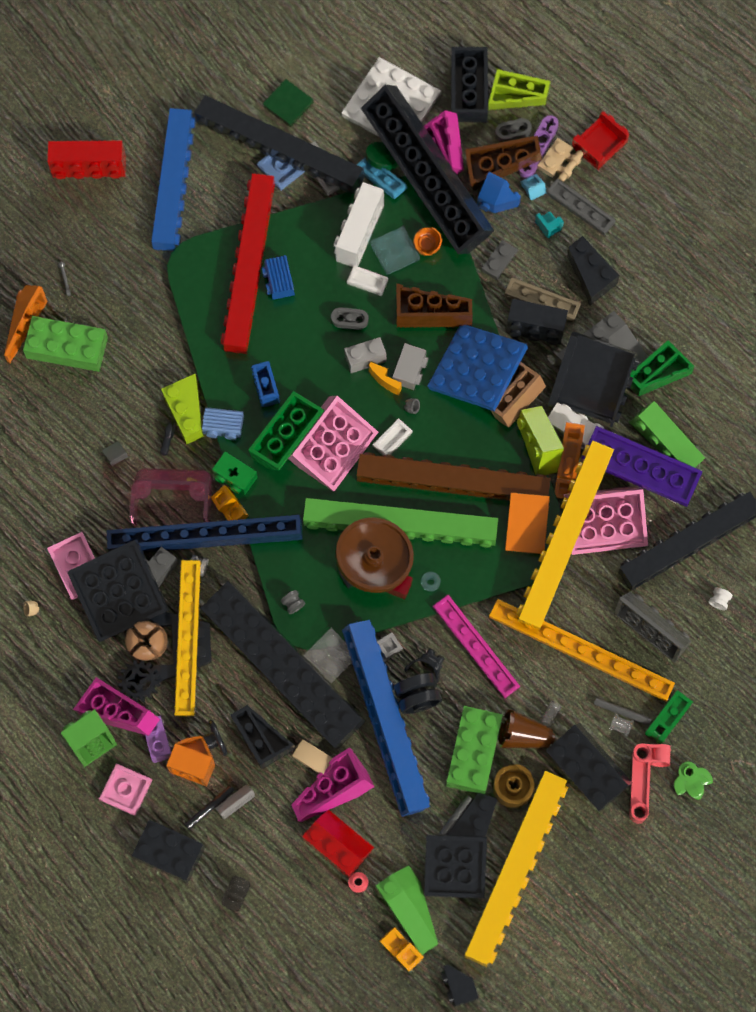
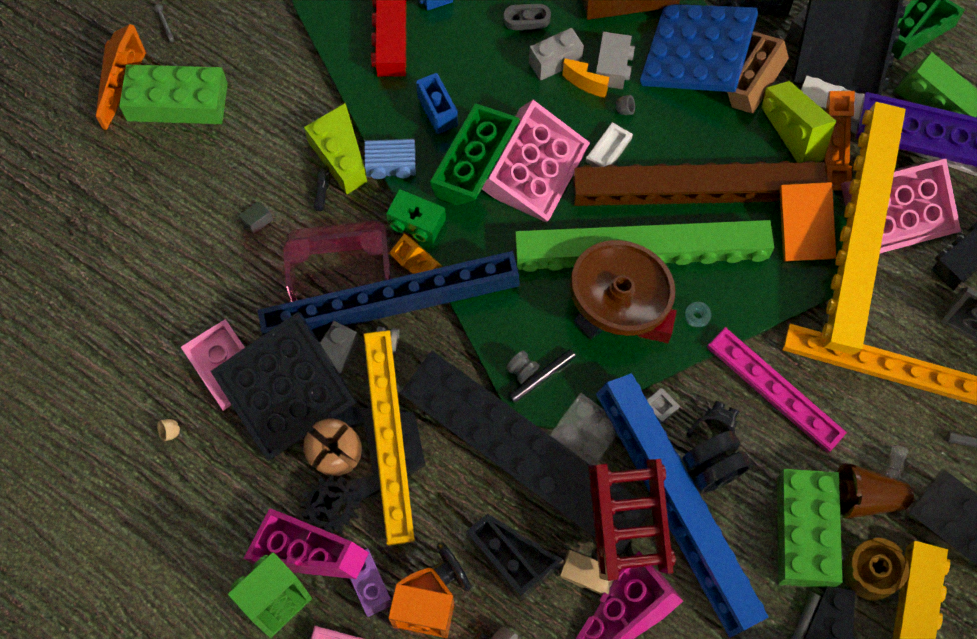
camera: 10 degrees left, 5 degrees down
none -> black bar [508,349,576,403]
none -> dark red fence [588,459,676,581]

